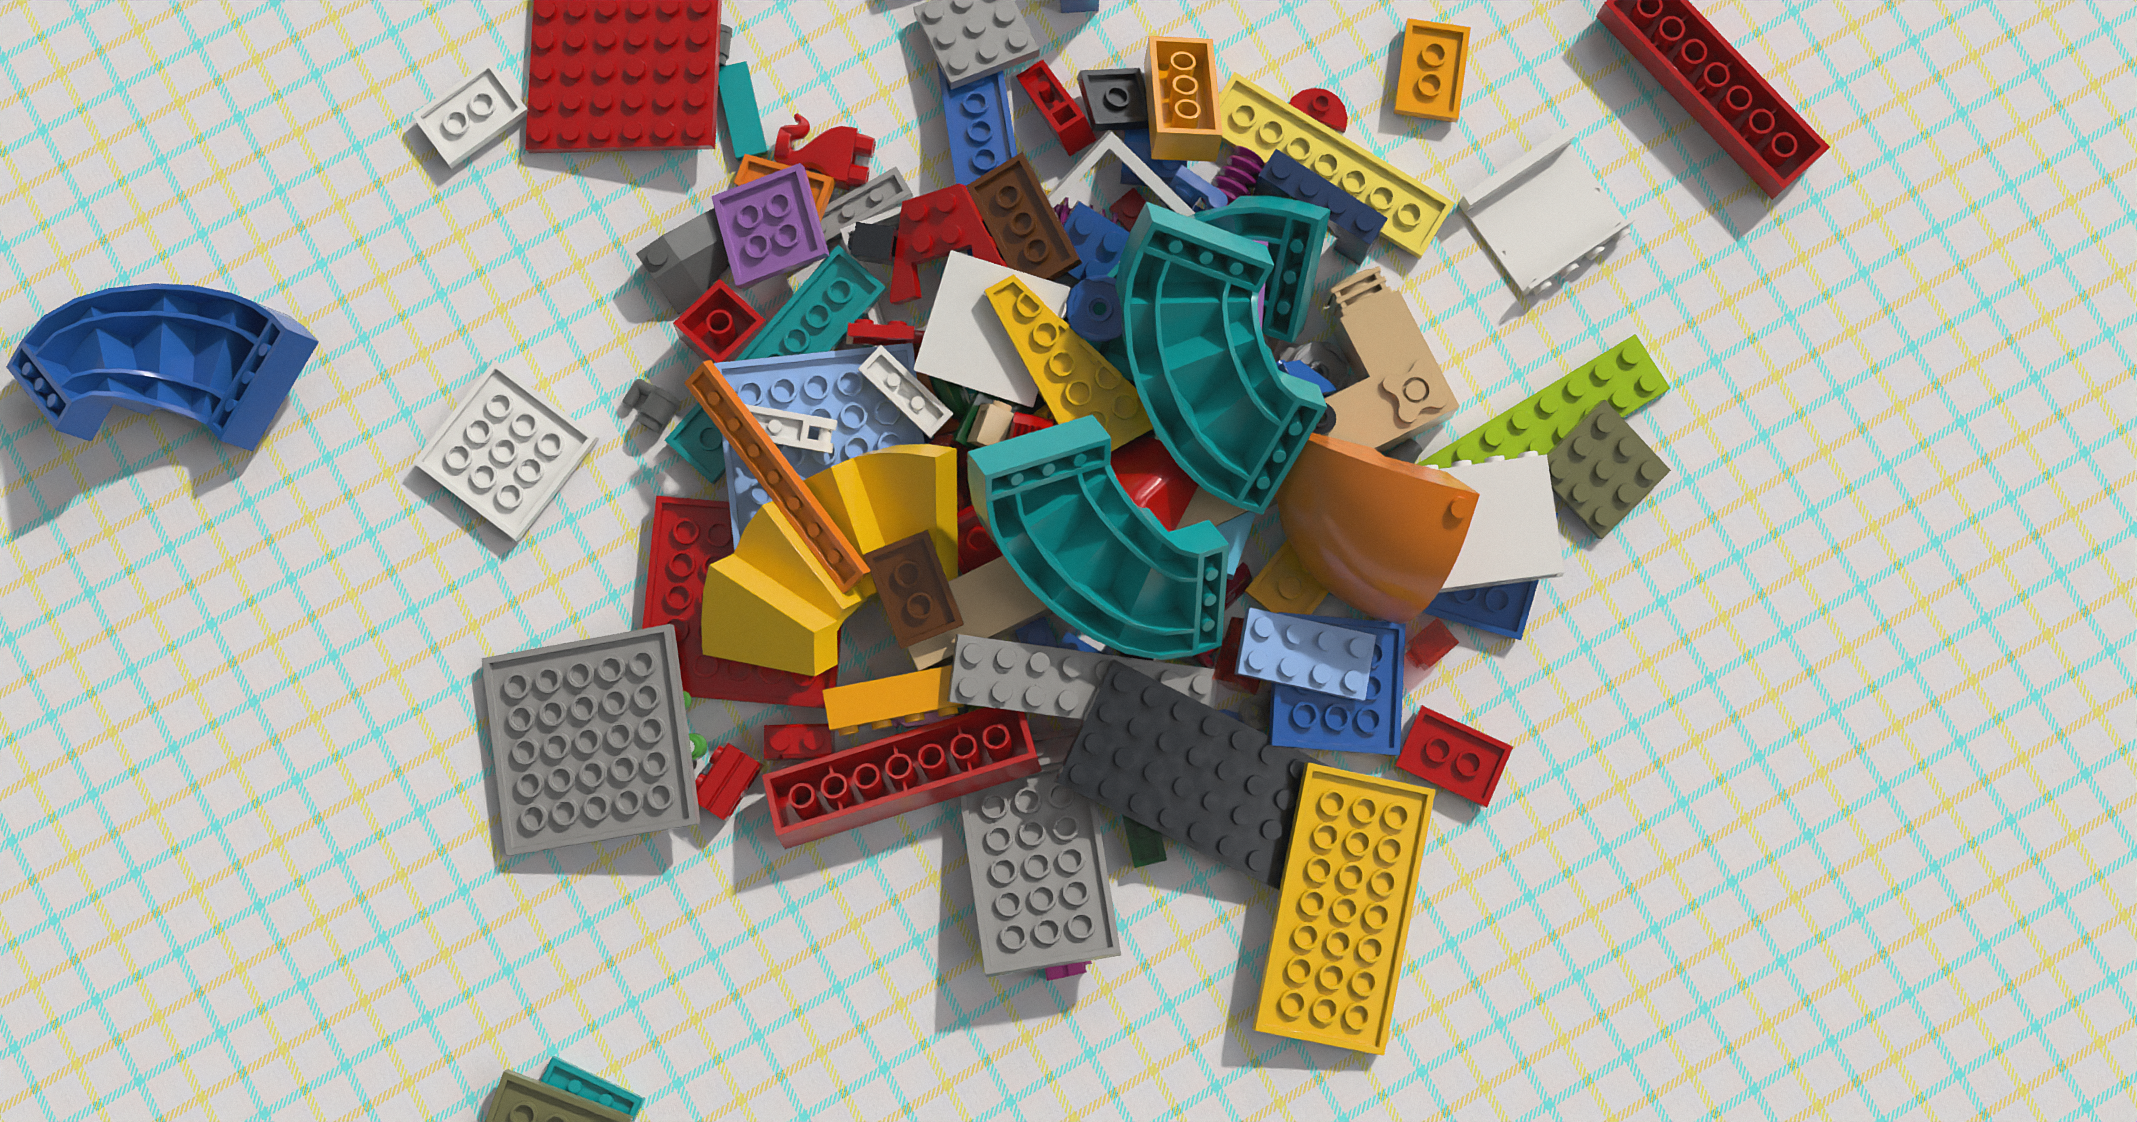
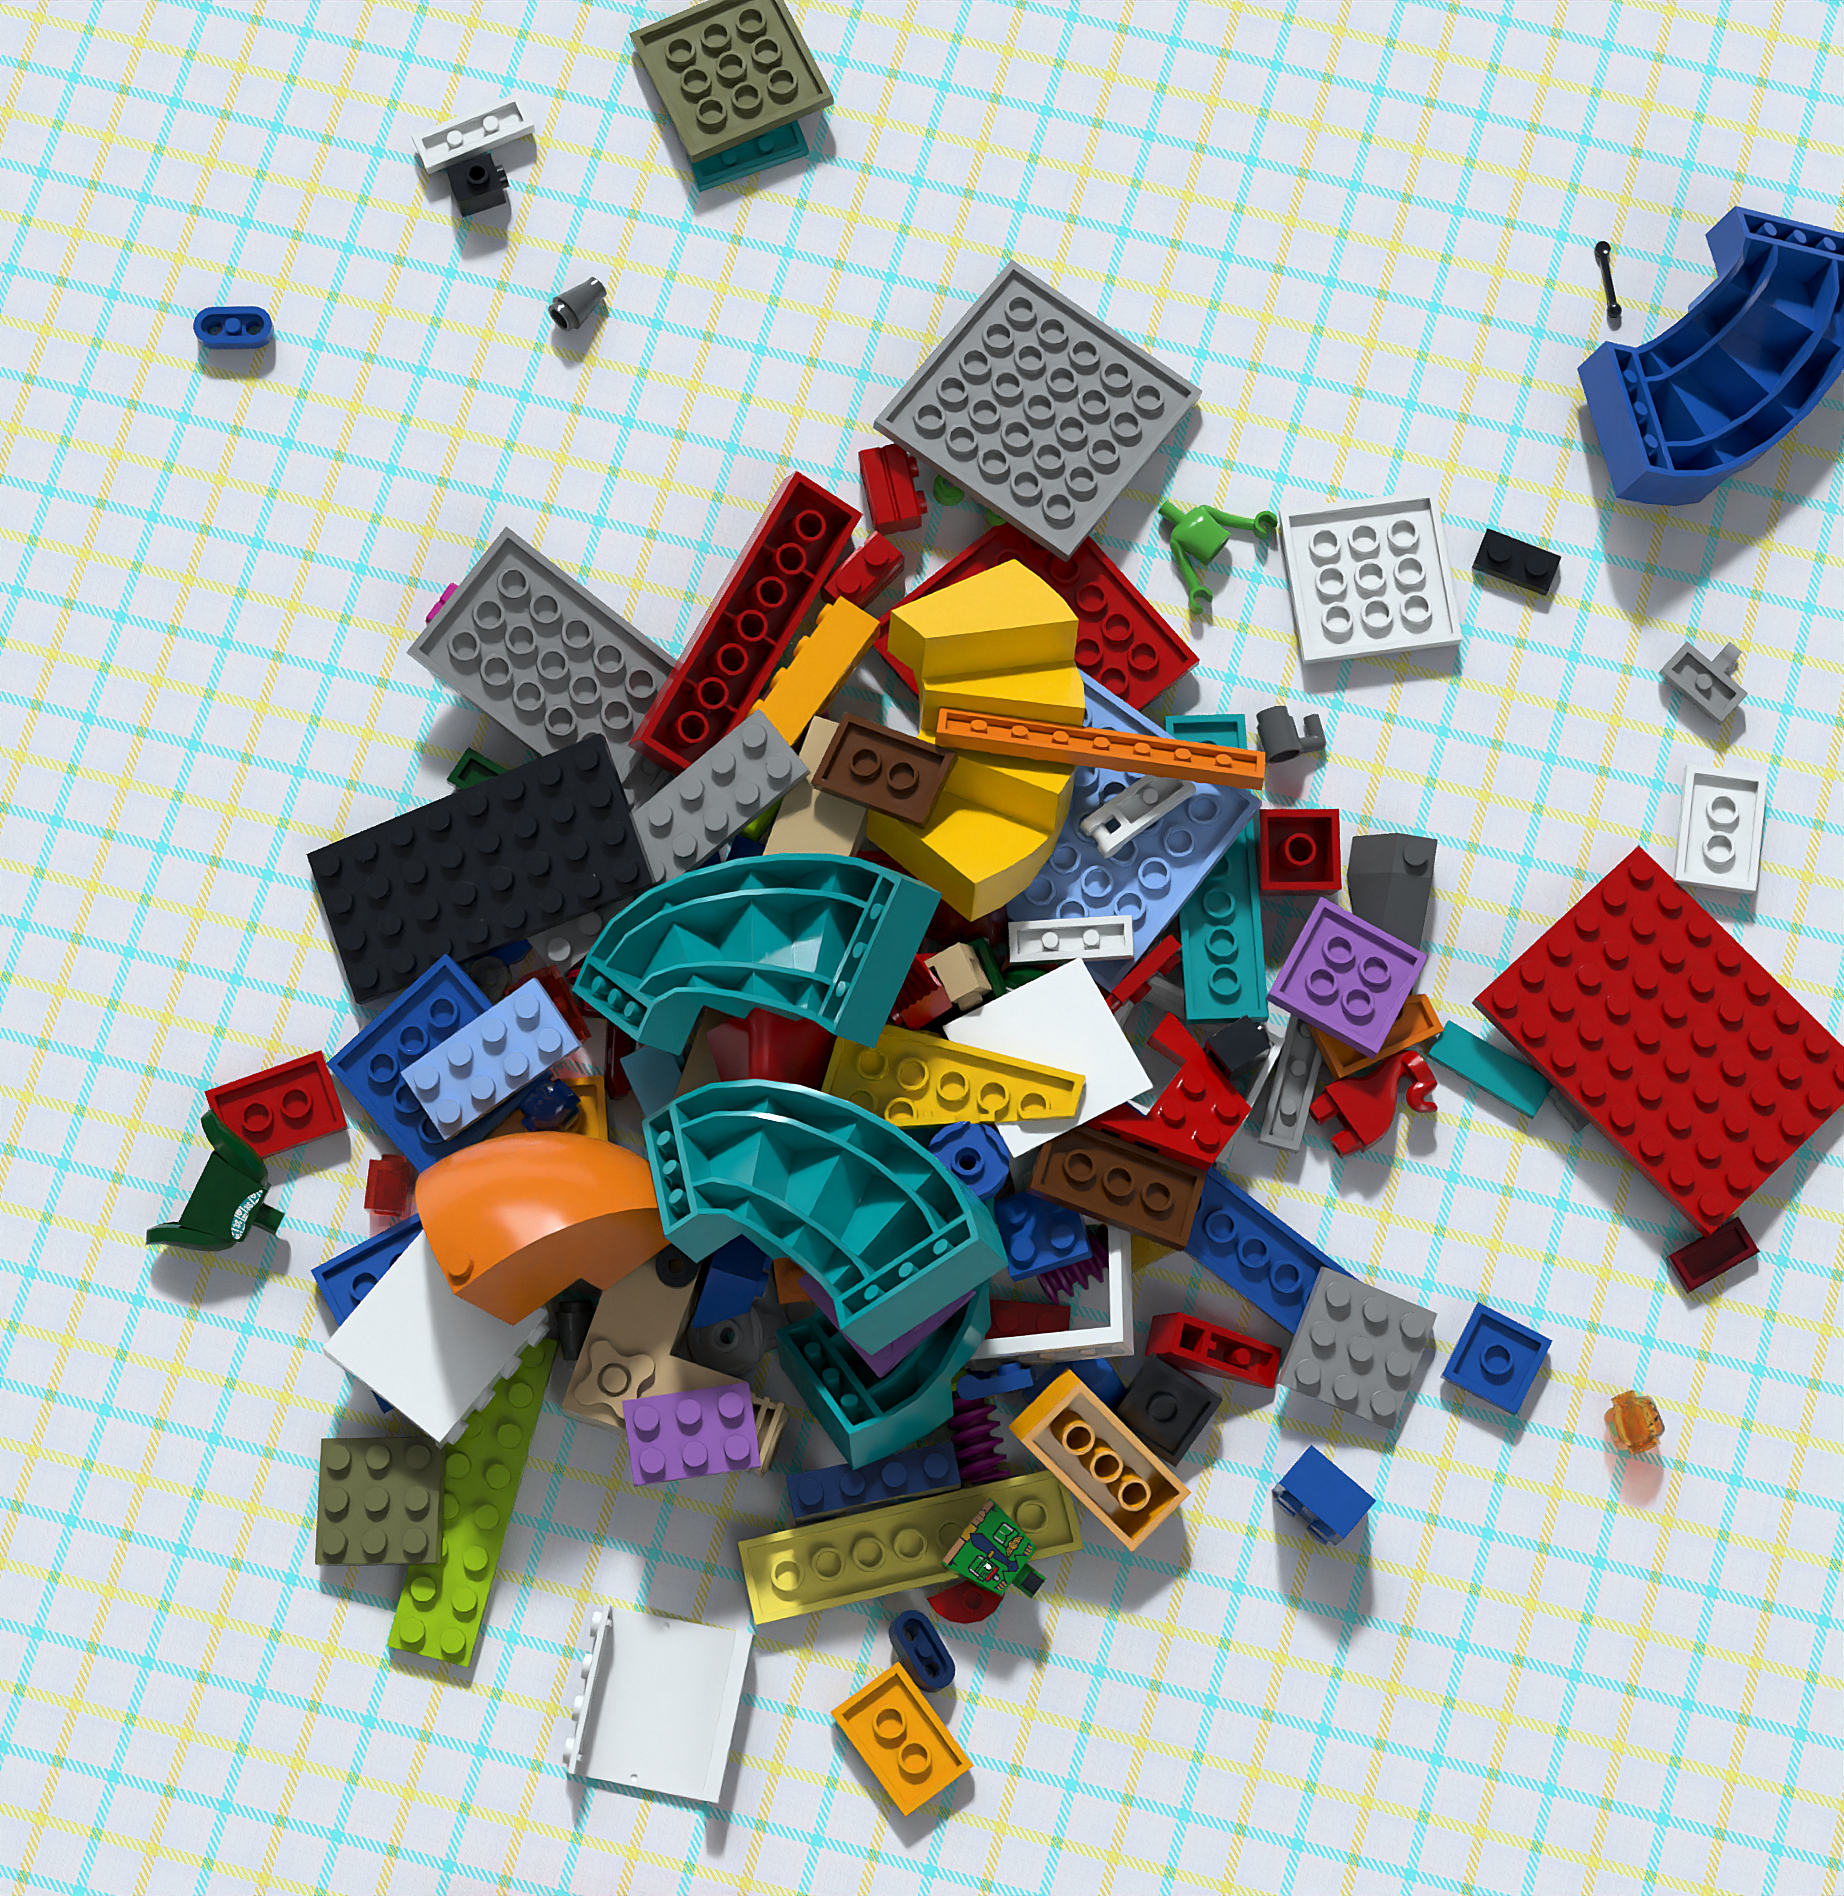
camera: 135 degrees right, 5 degrees down
yellow plate [1252,762,1436,1056] -> none
none -> dark green torso [145,1108,285,1252]
none -> clear blue head [519,1078,581,1132]
none -> dark grey cone [548,277,607,332]
none -> medium lavender plate [622,1382,761,1487]
none -> dark blue plate [889,1610,955,1693]
none -> torso [940,1498,1047,1599]
none -> bright green piece [1158,500,1278,615]
none -> black plate [1472,528,1562,596]
none -> black hinge [1594,241,1622,318]
none -> light grey plate [1659,641,1748,725]

